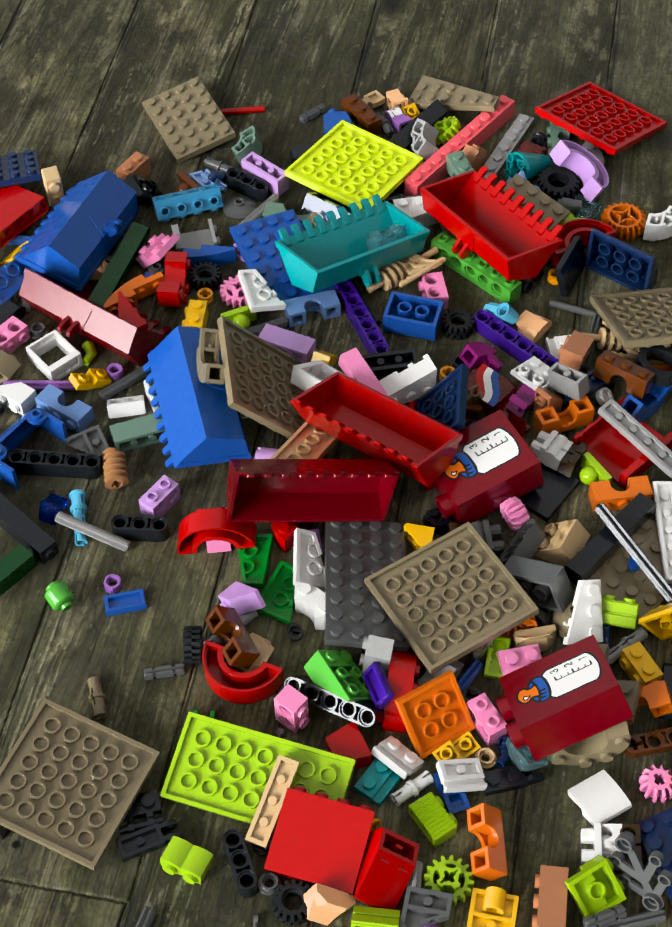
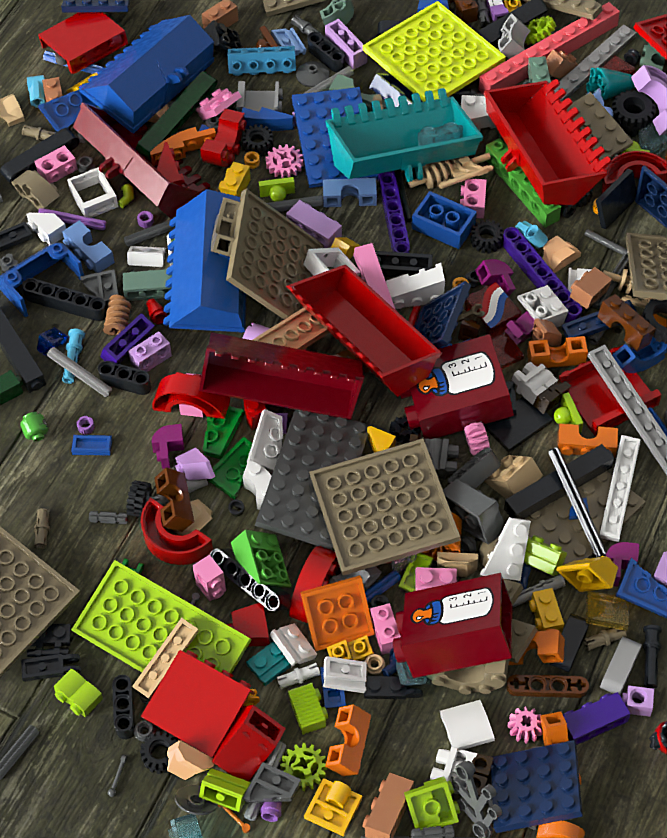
camera: 15 degrees right, 5 degrees up
tan brick [41,166,65,207] -> none
yellow slope [68,368,112,390] -> none
dark blue arm [208,170,227,182] -> none
white wing [238,269,286,313] -> none
brick [359,634,395,678] -> none
dark purple tile [362,662,395,710] -> none
light grey brick [547,362,590,401] -> none
dark grey cone [558,197,582,212] -> none
white tile [595,387,613,406] -> none
none -> dark purple brick [100,313,155,364]
none -> red cone [146,298,168,324]
none -> magenta brick [152,424,184,469]

